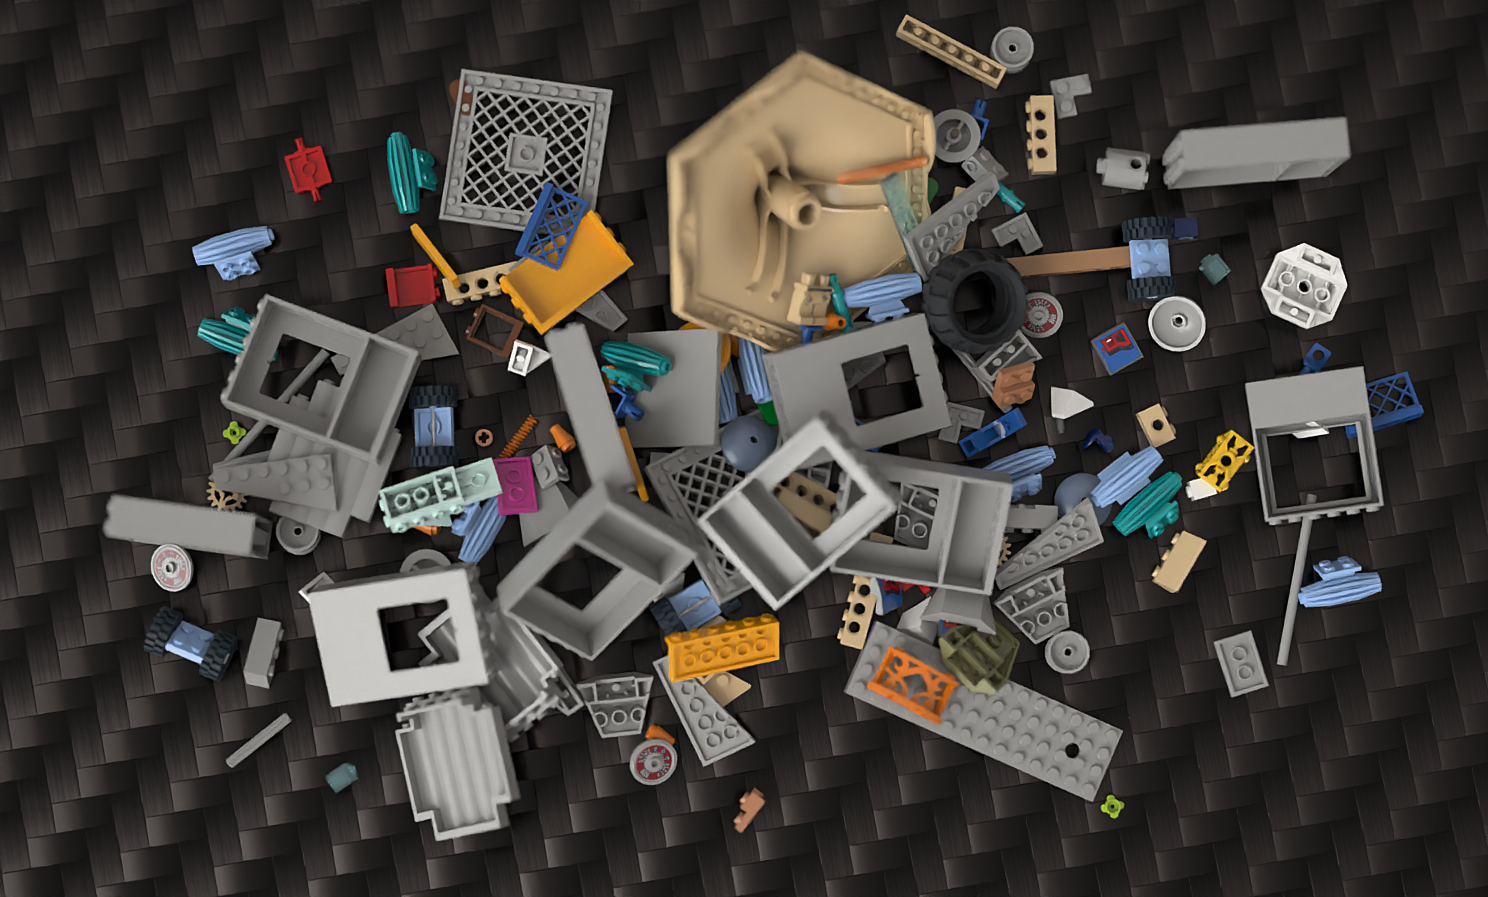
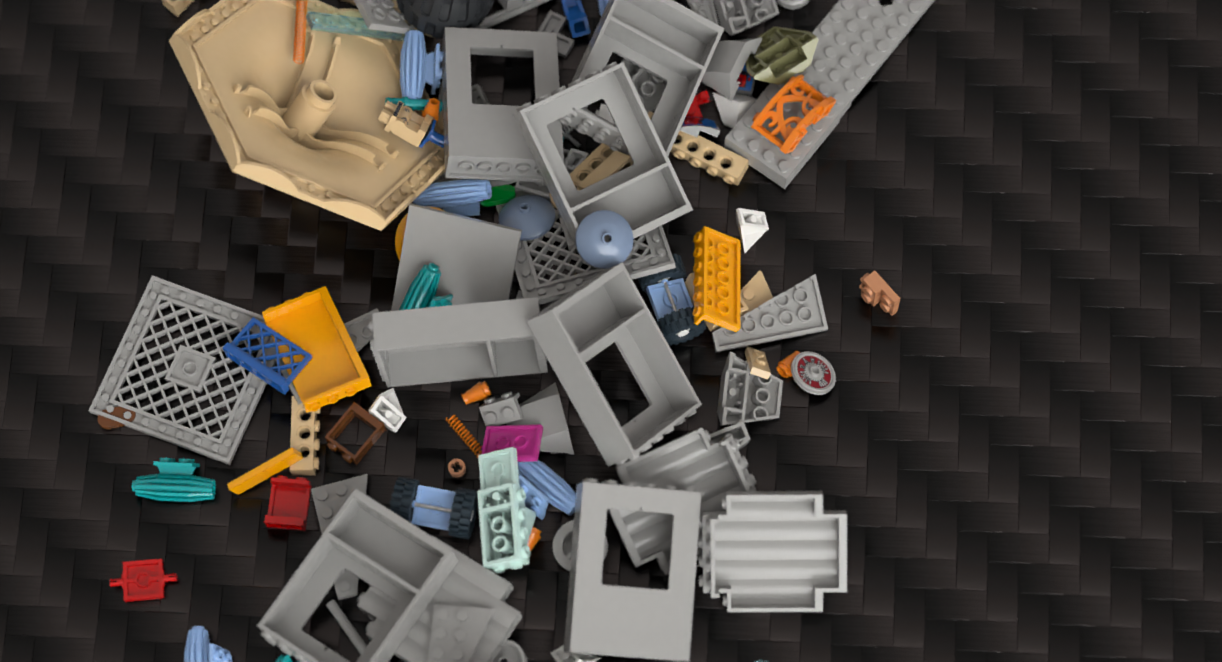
camera: 70 degrees left, 15 degrees down
none -> sand blue dish [575,210,633,269]
none -> white slope [736,208,769,253]
none -> tan plate [744,346,771,379]

